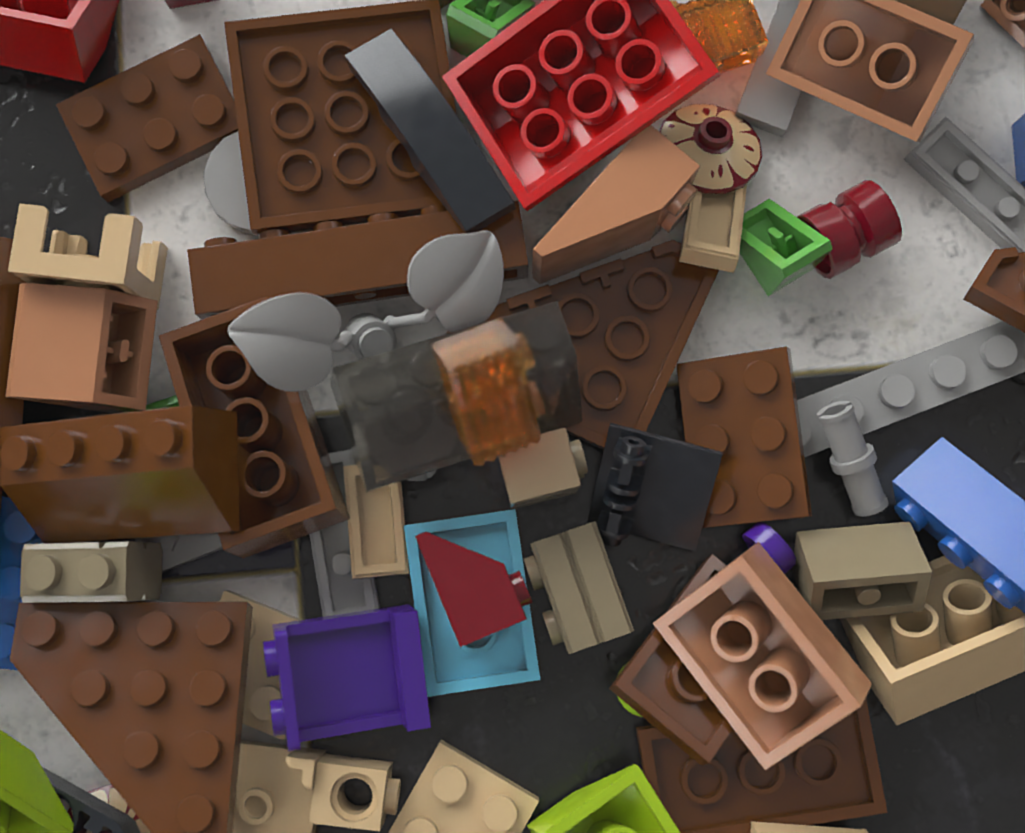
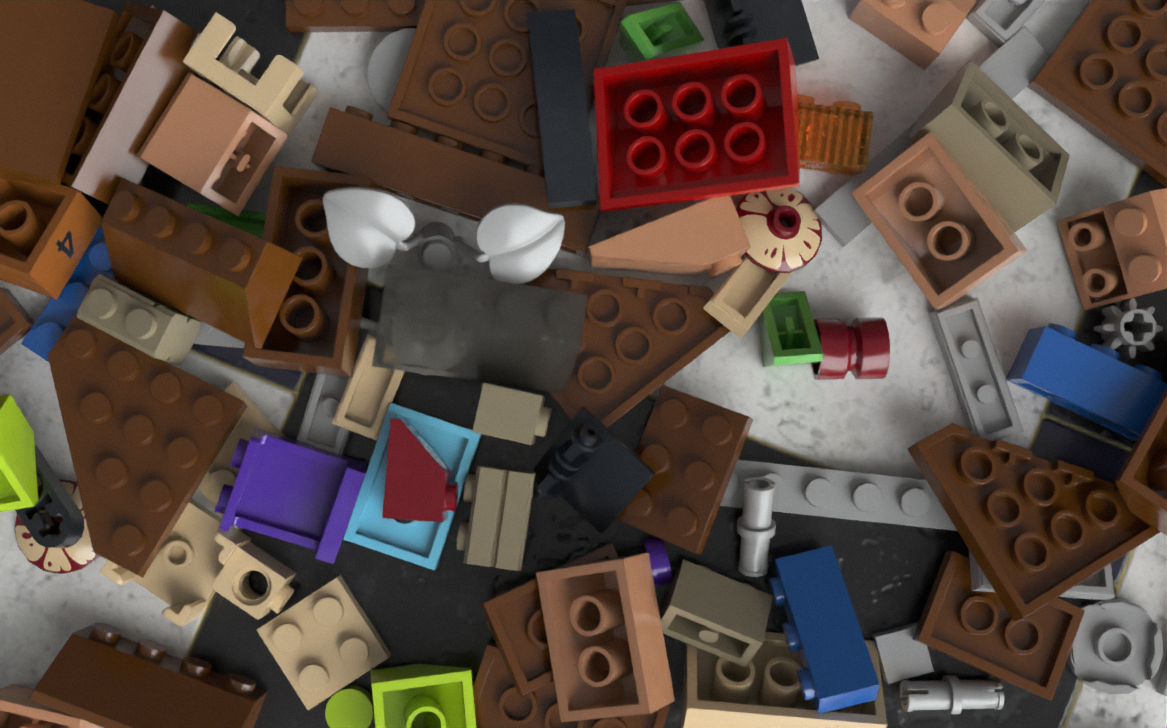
camera: 25 degrees right, 5 degrees up
clear orange brick [431,318,545,466] -> none

